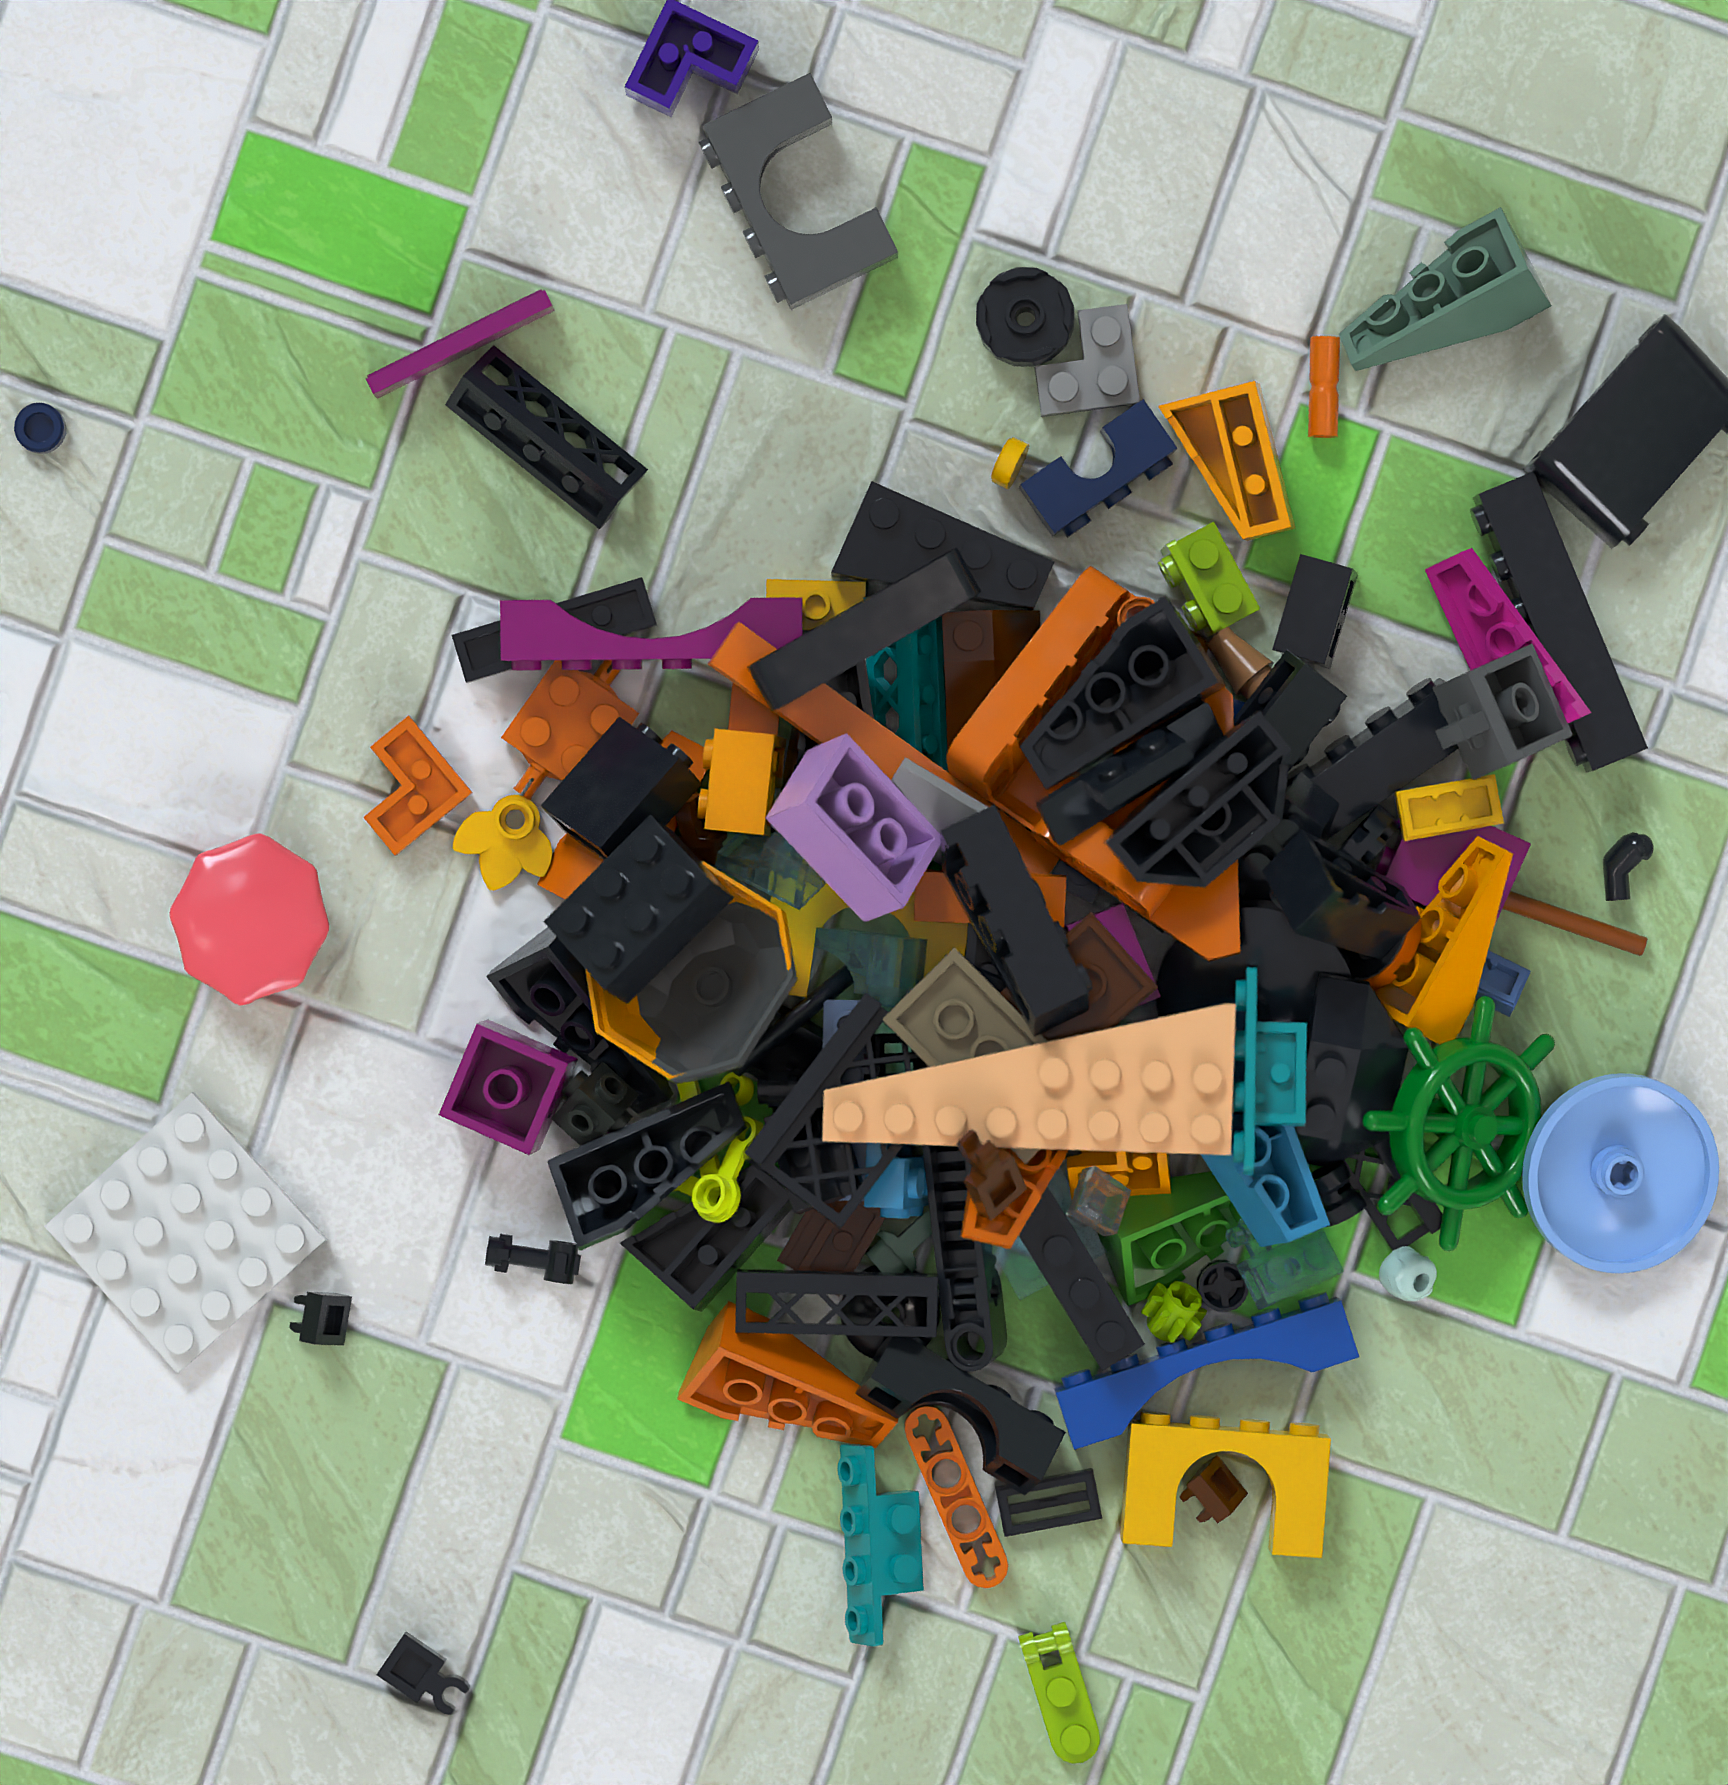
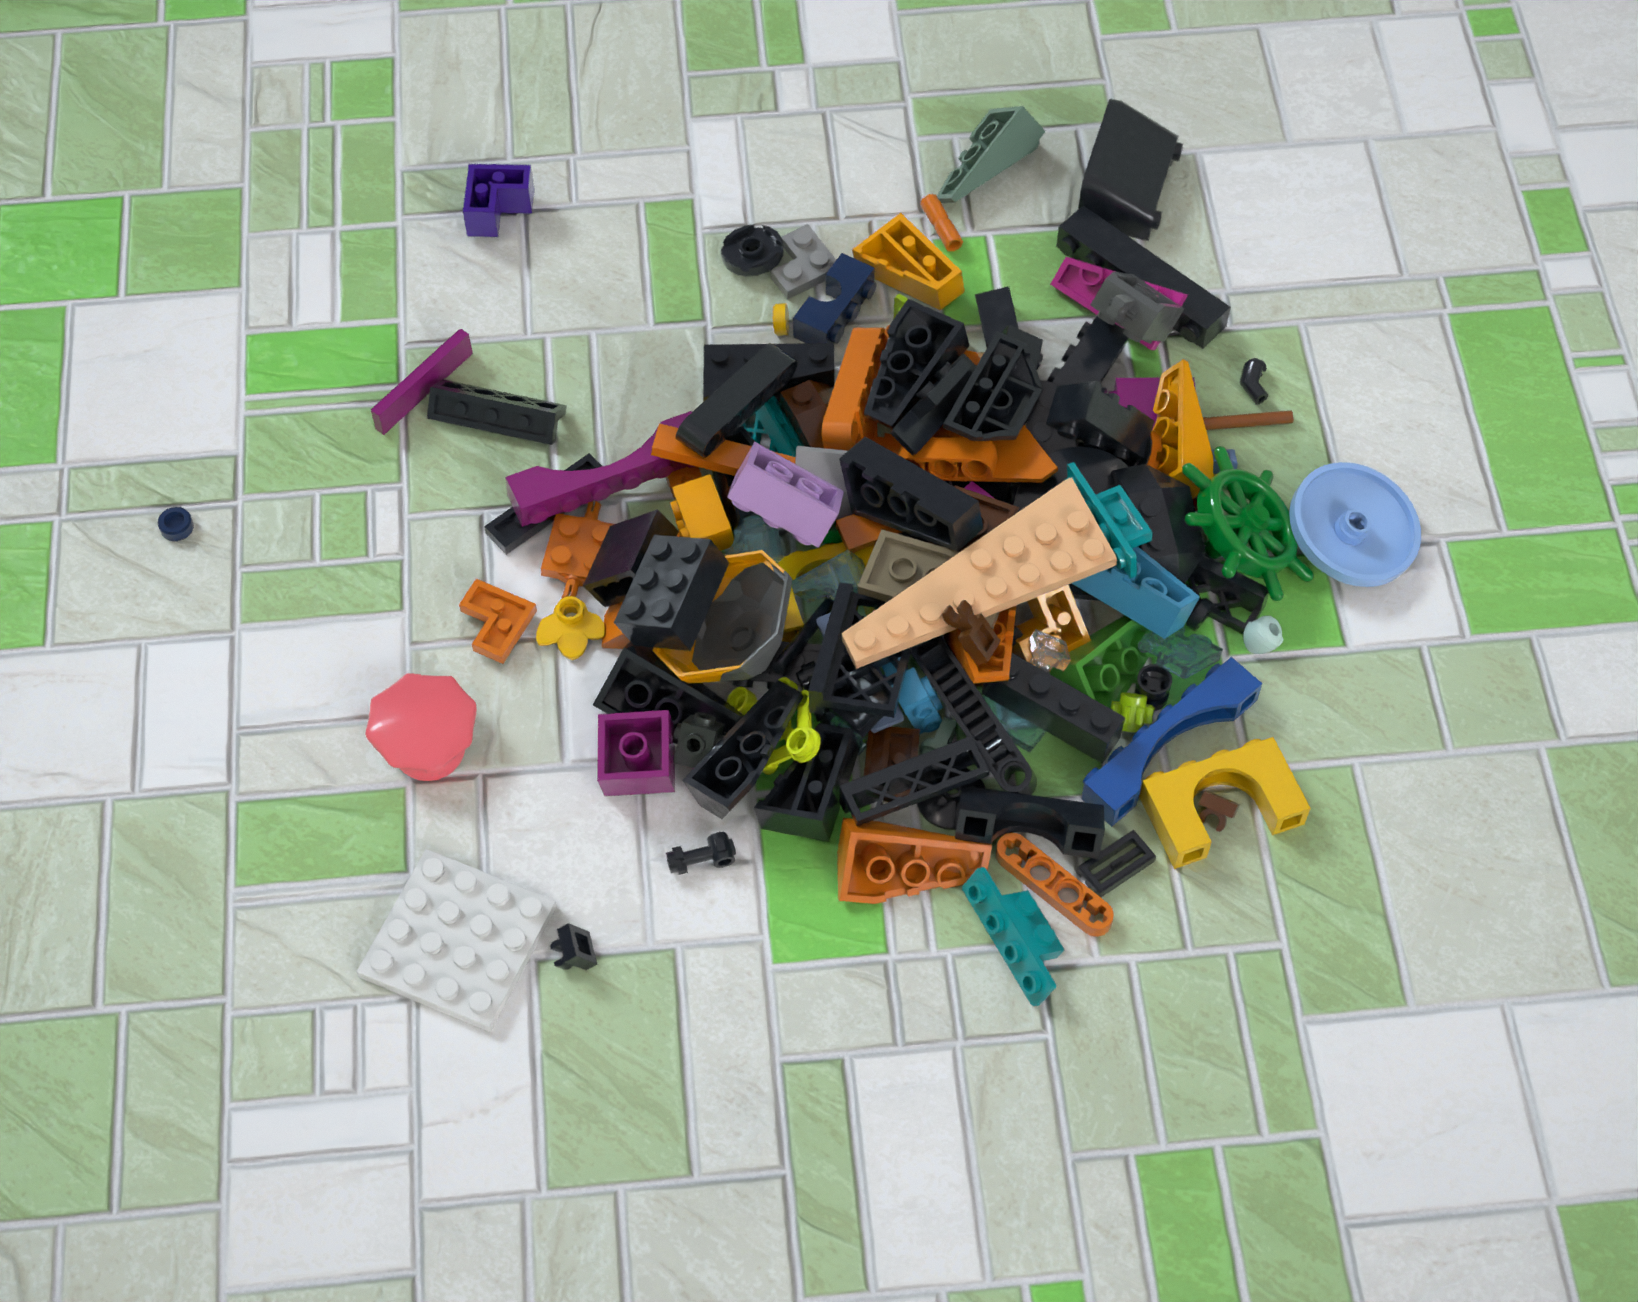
camera: 25 degrees left, 30 degrees down
black plate [376,1631,470,1715] -> none
dark grey arch [699,73,898,310] -> none
lime plate [1018,1622,1100,1764] -> none
yellow plate [1394,774,1504,841] -> none

